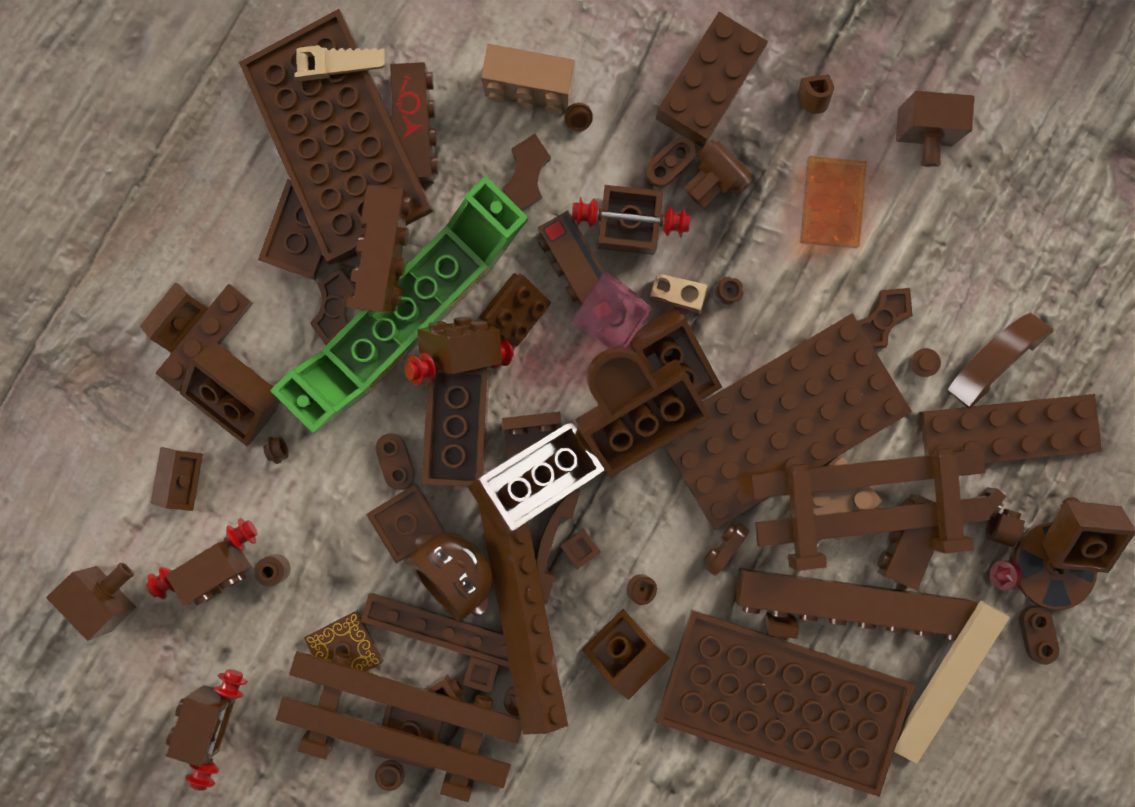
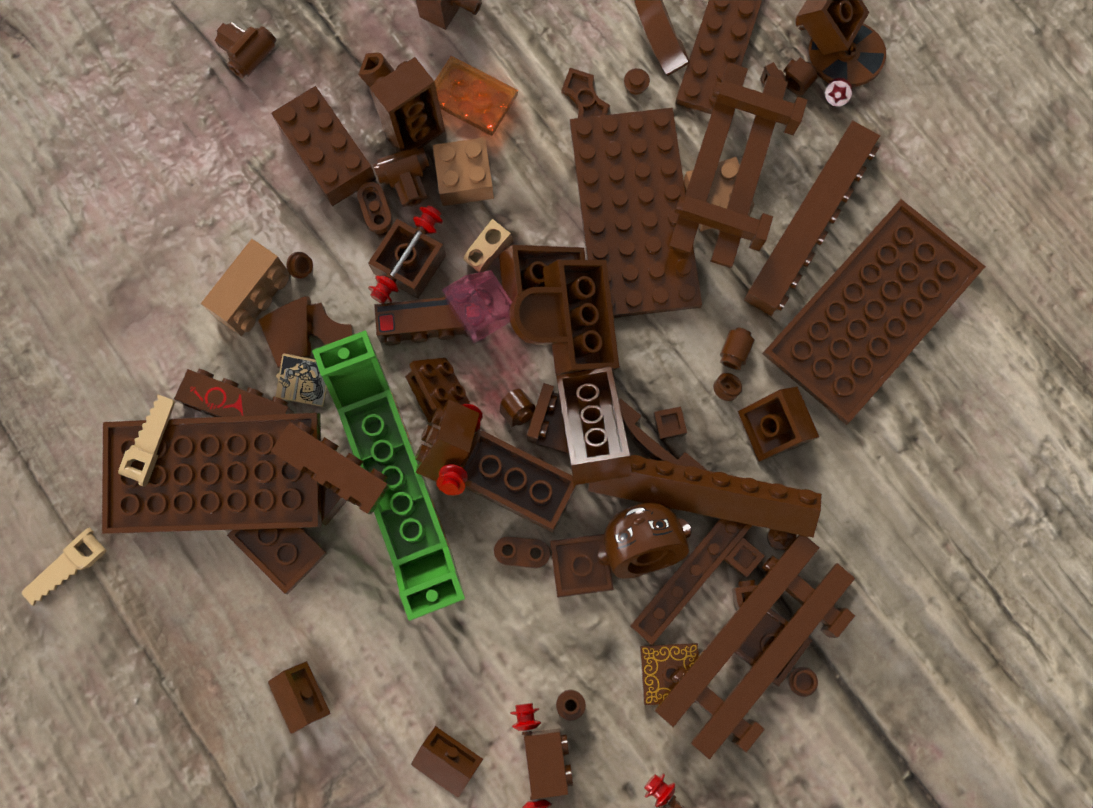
camera: 60 degrees left, 10 degrees down
reddish brown plate [155,284,253,392] -> none
reddish brown slope [180,341,280,446] -> none
reddish brown plate [263,437,289,464] -> none
reddish brown tile [310,267,355,345] -> none
reddish brown plate [704,523,749,576] -> none
reddish brown plate [715,277,743,305] -> none
reddish brown plate [764,612,799,640] -> none
reddish brown brick [877,494,939,590] -> none
tan tile [894,600,1010,763] -> none
reddish brown plate [1019,605,1059,665] -> none
none -> tan piece [22,528,107,606]
none -> reddish brown slope [258,296,311,368]
none -> piece [275,353,327,407]
none -> reddish brown brick [369,57,445,152]
none -> medium nougat brick [433,137,494,206]
none -> reddish brown plate [500,388,535,427]
none -> reddish brown brick [720,327,755,370]

